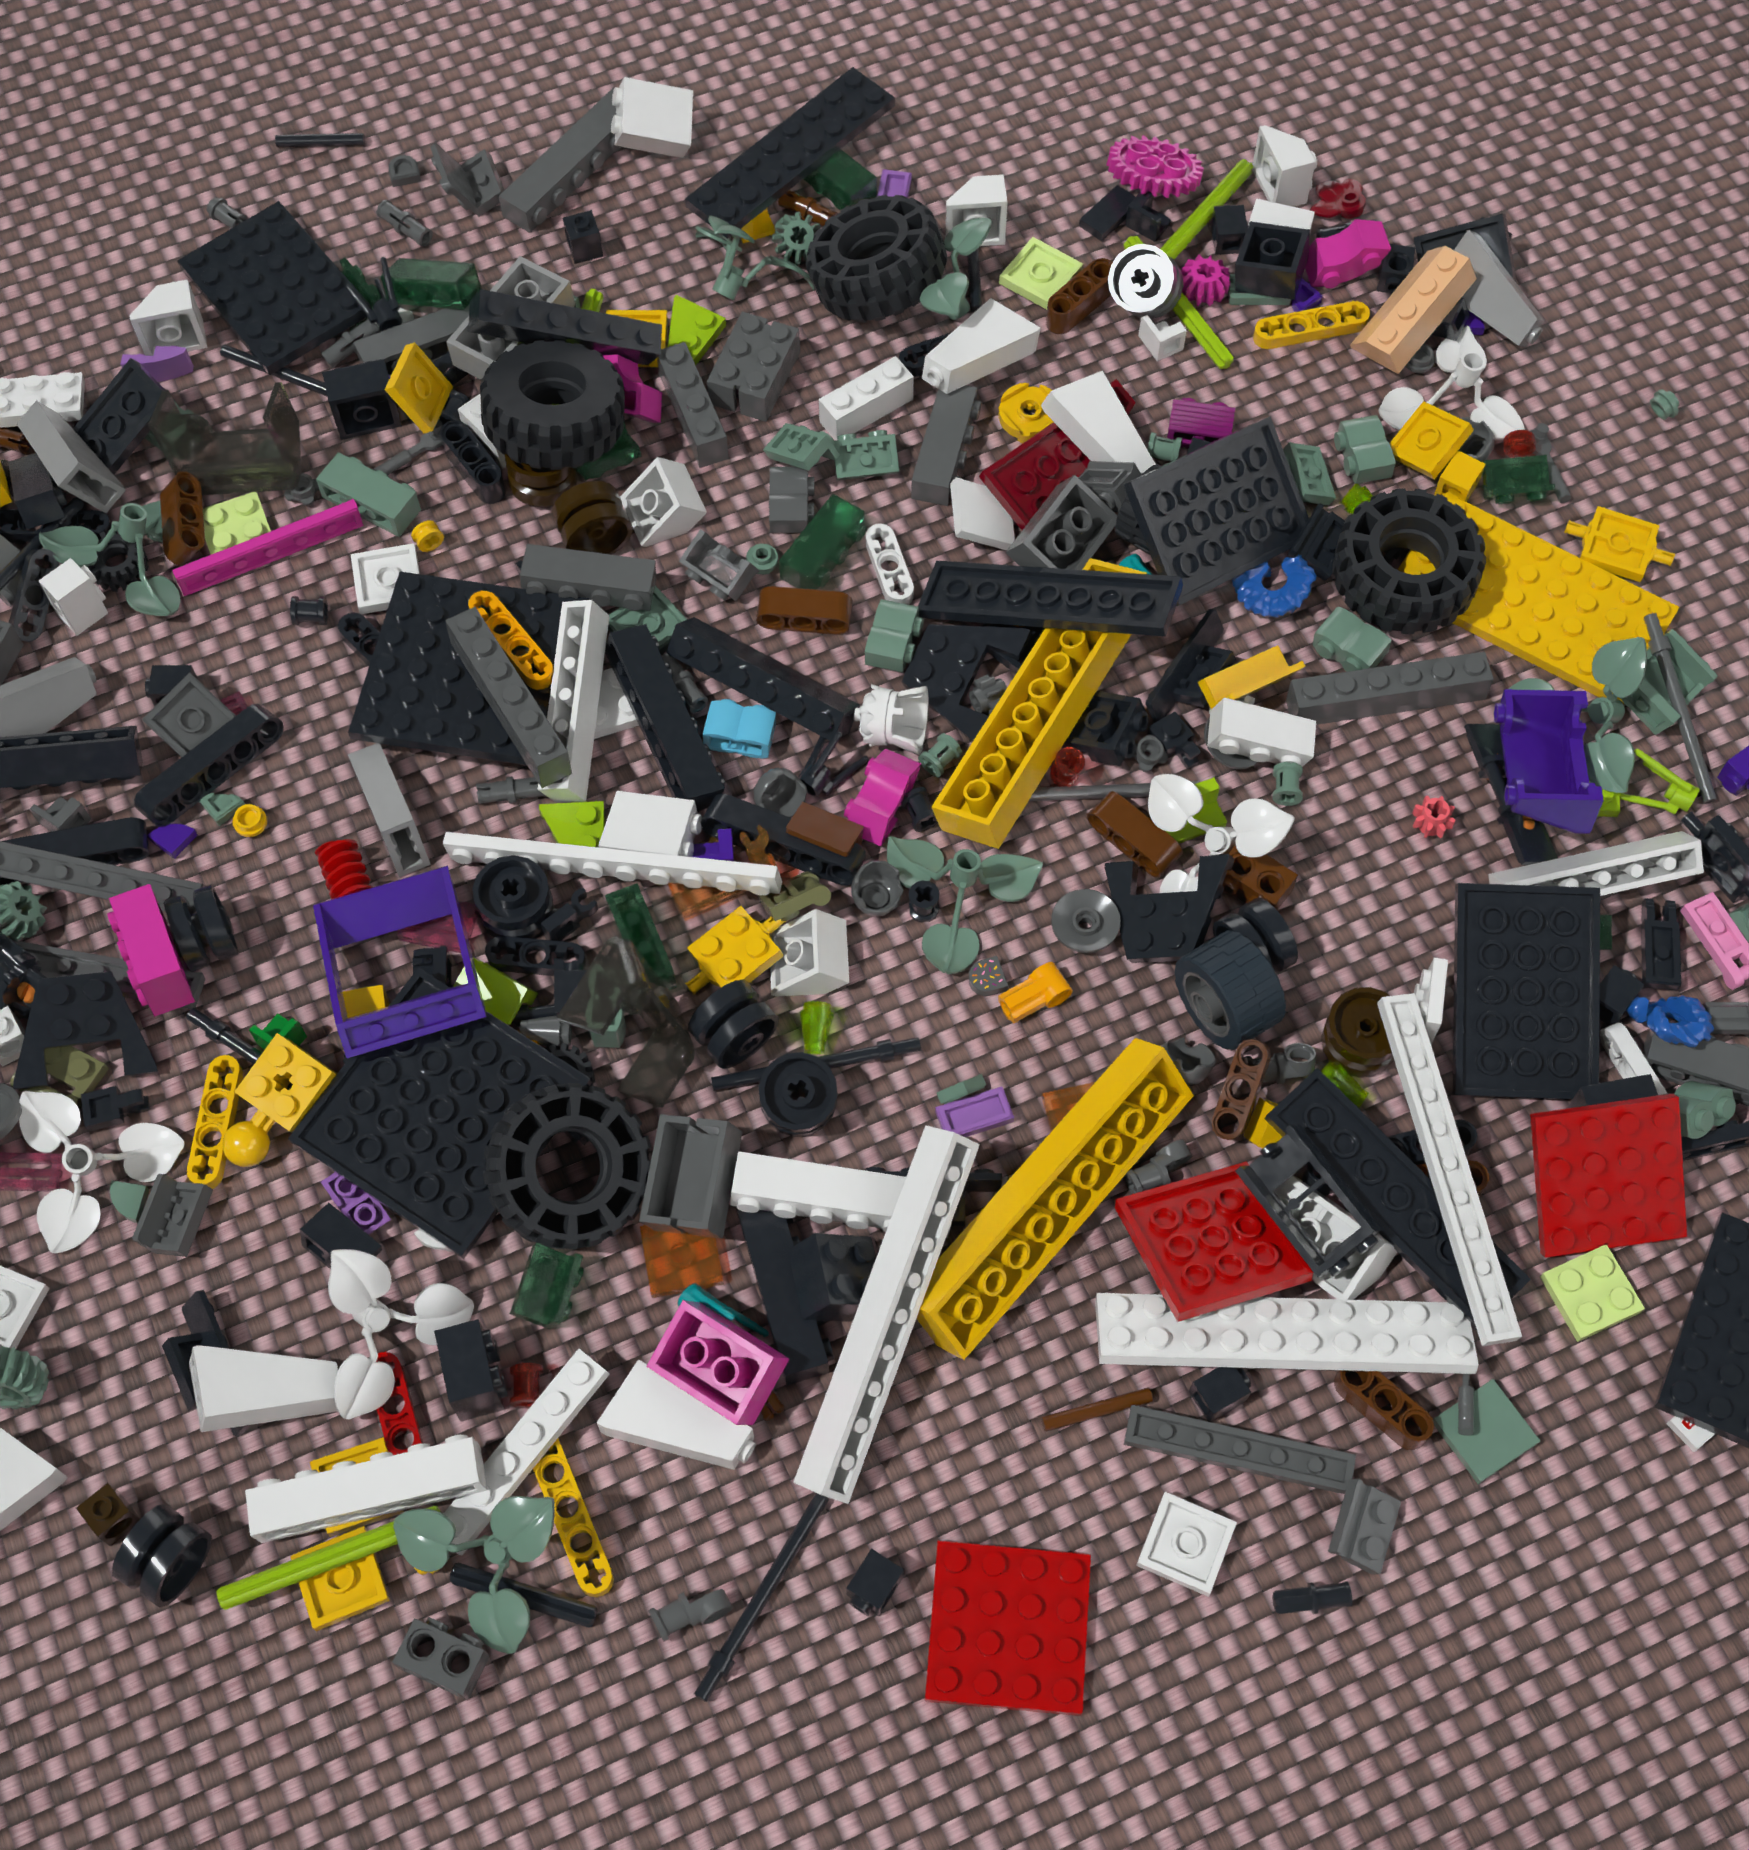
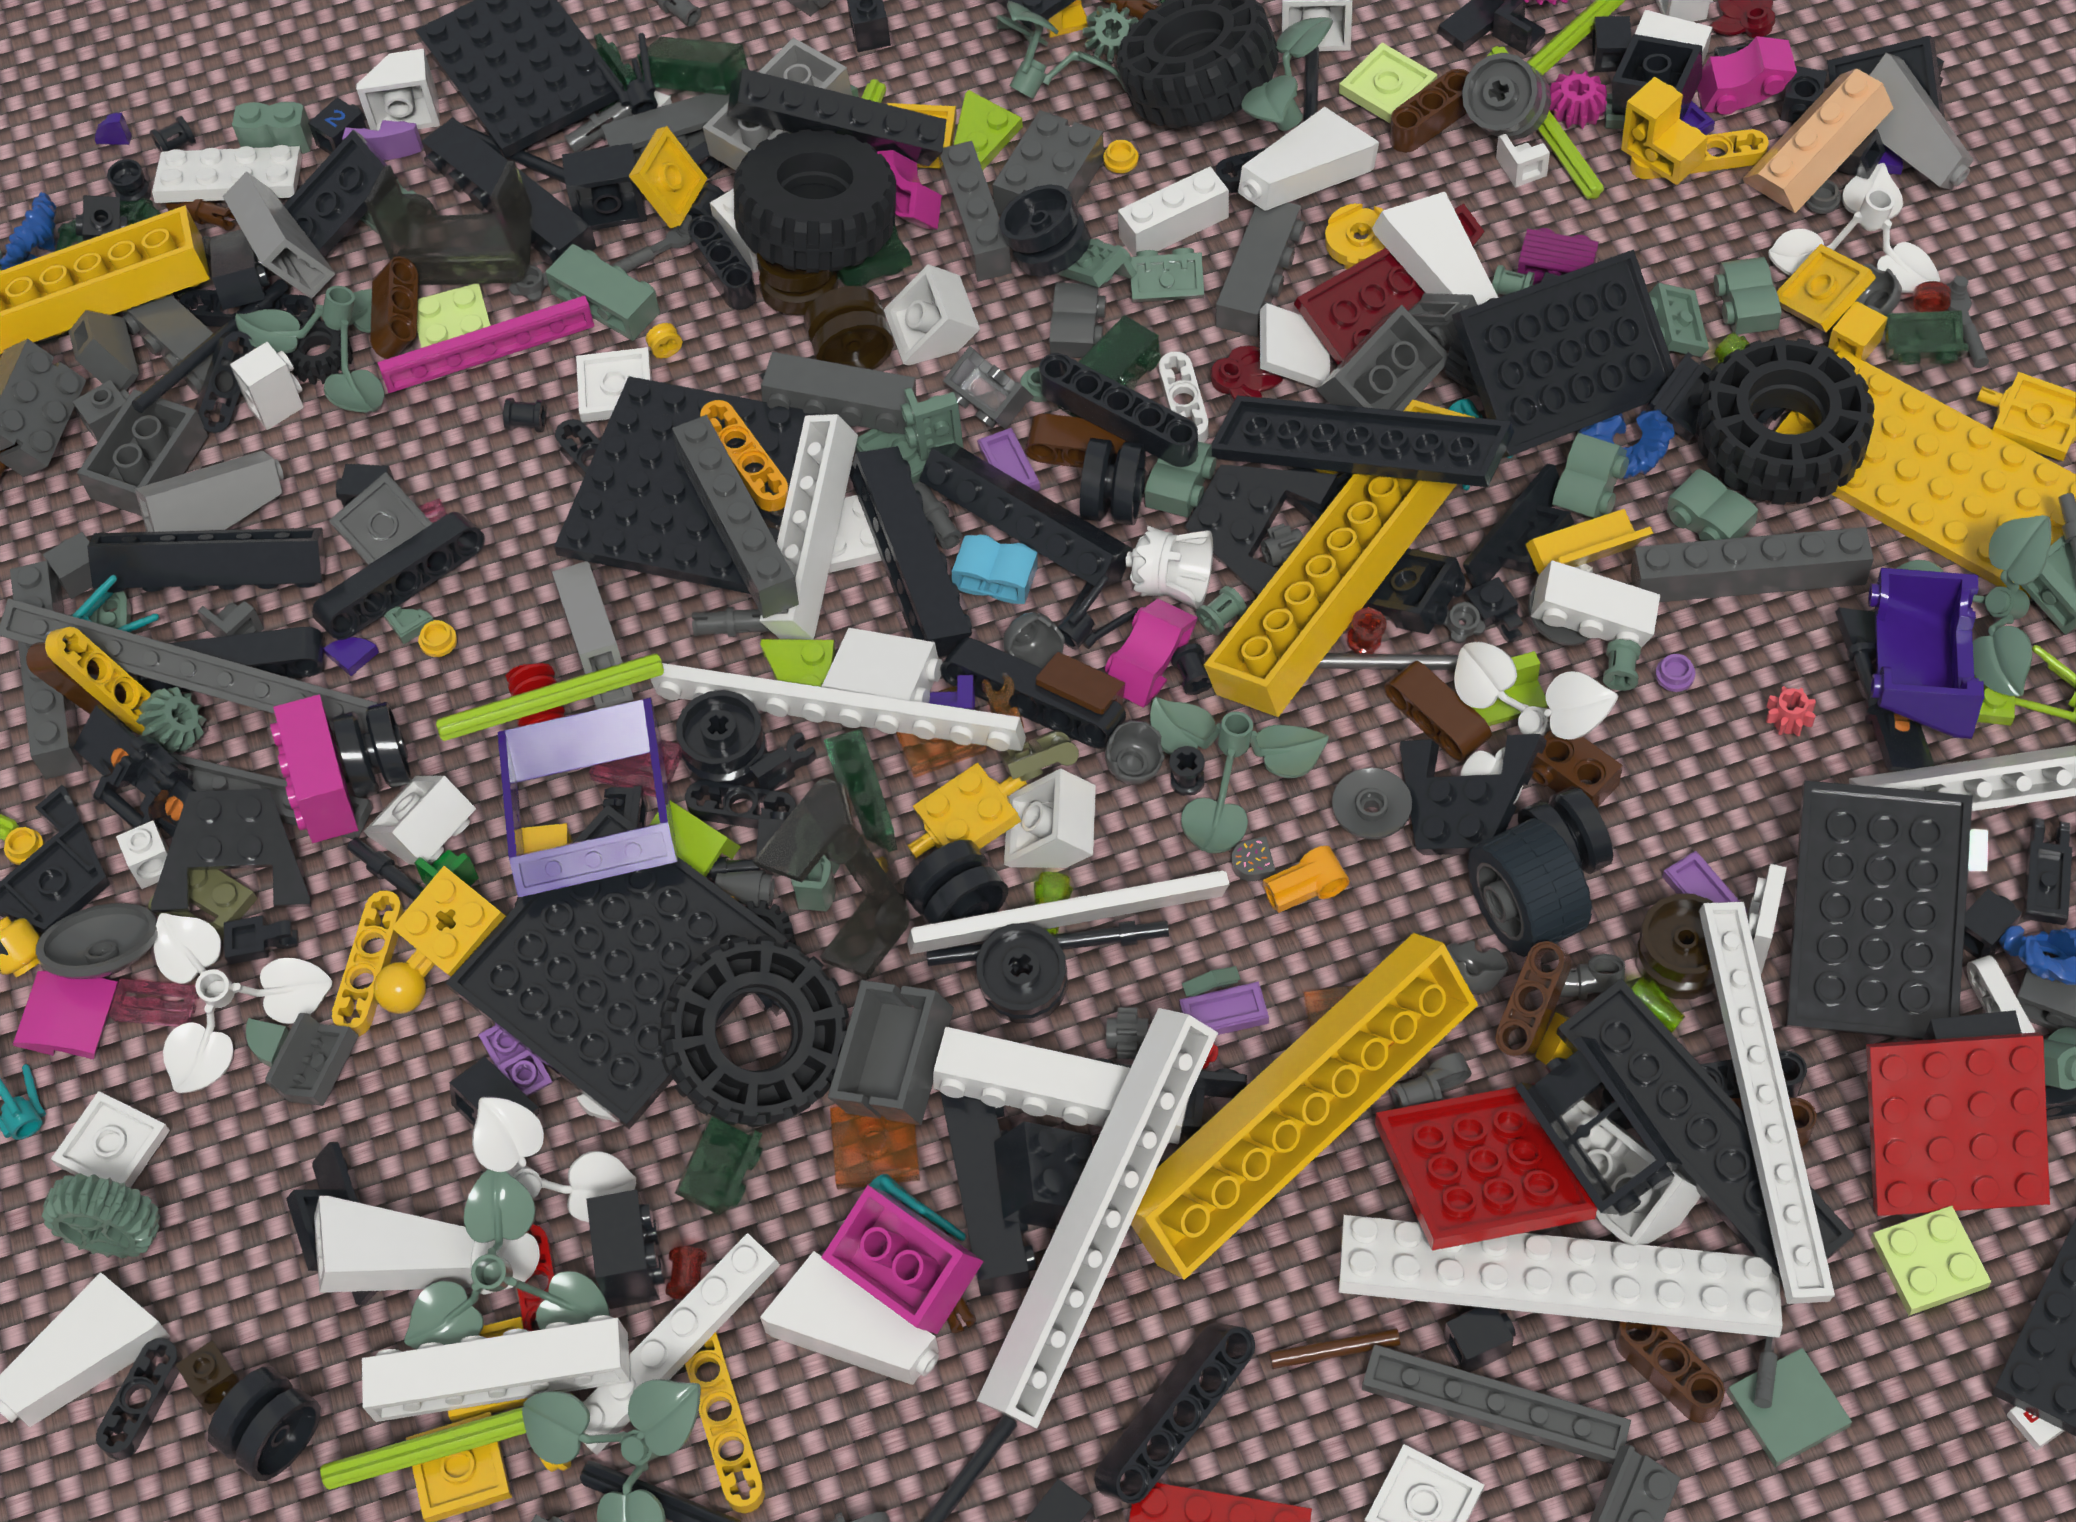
camera: 10 degrees right, 5 degrees down
none -> black beam [96,1338,183,1460]
none -> sand green brick [232,102,313,154]
none -> black brick [308,97,367,154]
none -> white slope [363,776,476,865]
none -> sand green plant [404,1169,610,1349]
none -> black brick [422,117,597,265]
none -> lime axle [436,653,664,741]
none -> sand green bracket [900,388,964,461]
none -> white tile [907,870,1230,955]
none -> medium lavender tile [977,428,1040,491]
none -> black wheel [999,184,1091,277]
none -> black beam [1039,353,1198,467]
none -> black wheel [1080,438,1146,525]
none -> black beam [1094,1322,1255,1504]
none -> yellow plate [1103,140,1139,173]
none -> dark grey gear [1106,1007,1149,1059]
none -> dark red plate [1210,345,1283,401]
none -> sand green brick [1552,433,1629,519]
none -> yellow brick [1621,77,1708,185]
none -> medium lavender plate [1655,654,1696,692]
none -> medium lavender tile [1662,851,1747,912]

